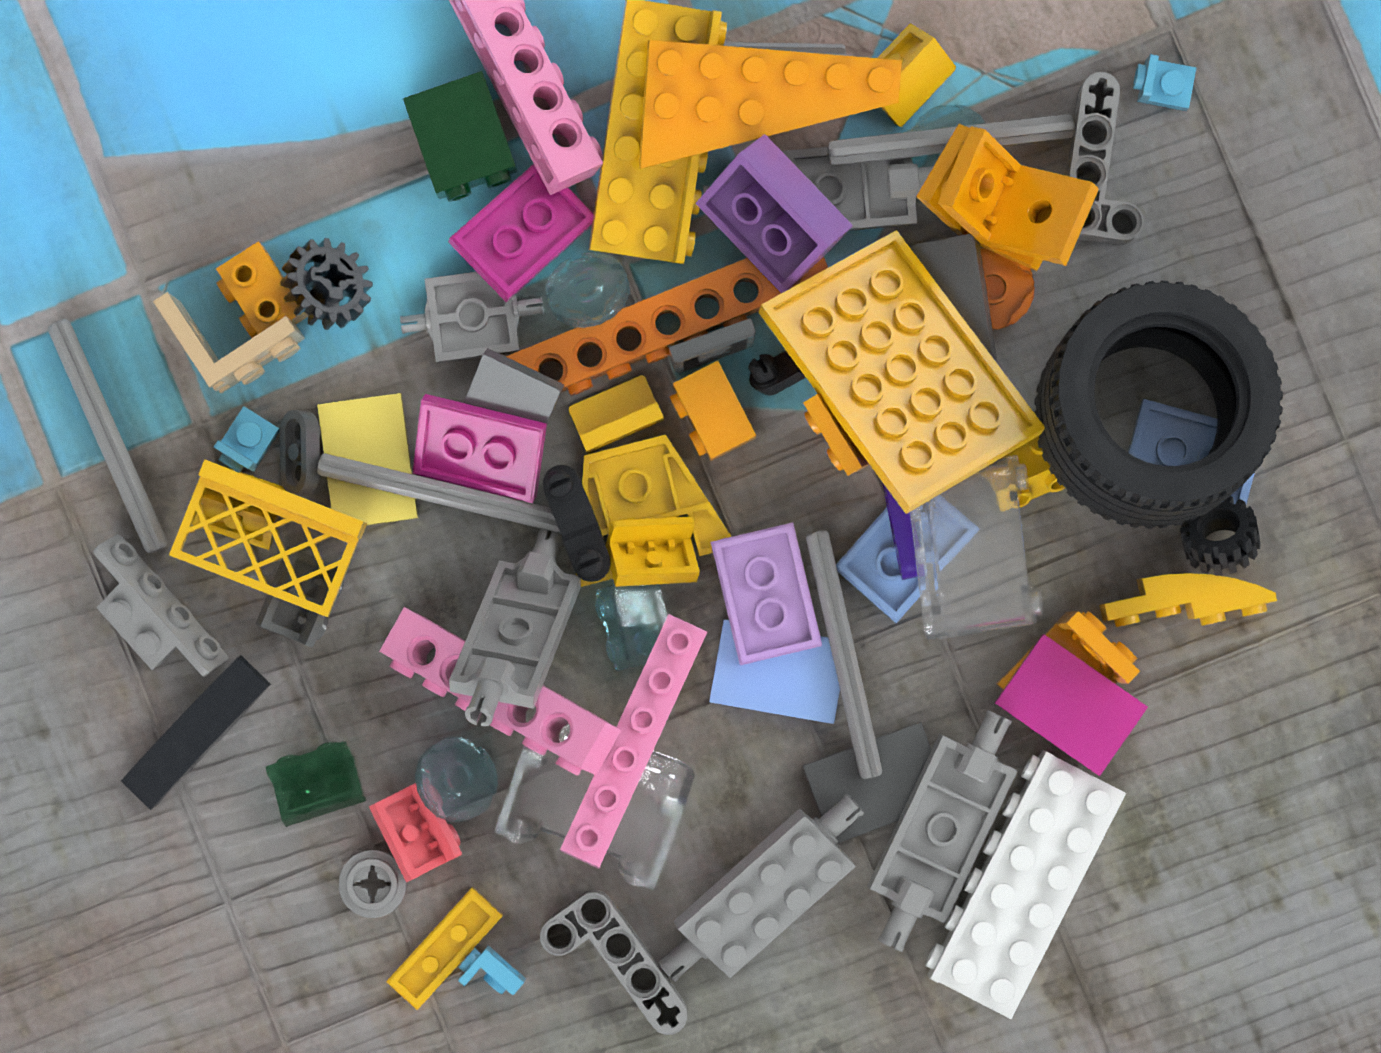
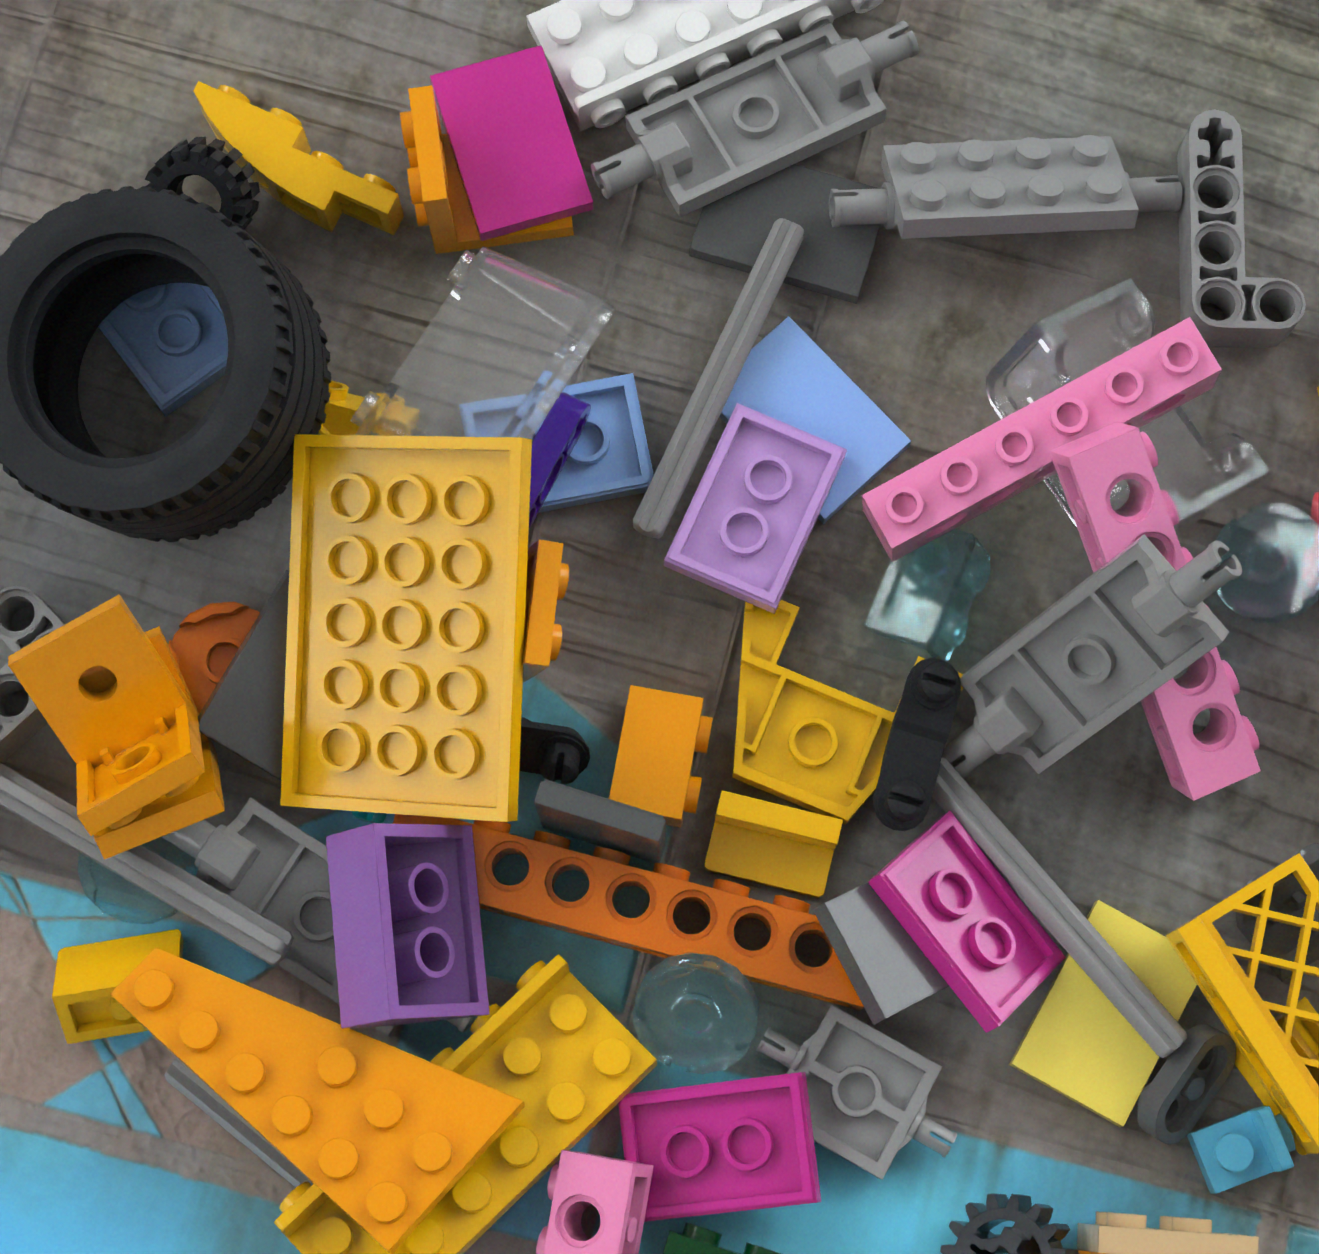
camera: 140 degrees left, 10 degrees down
yellow bracket [605,516,700,587] -> none

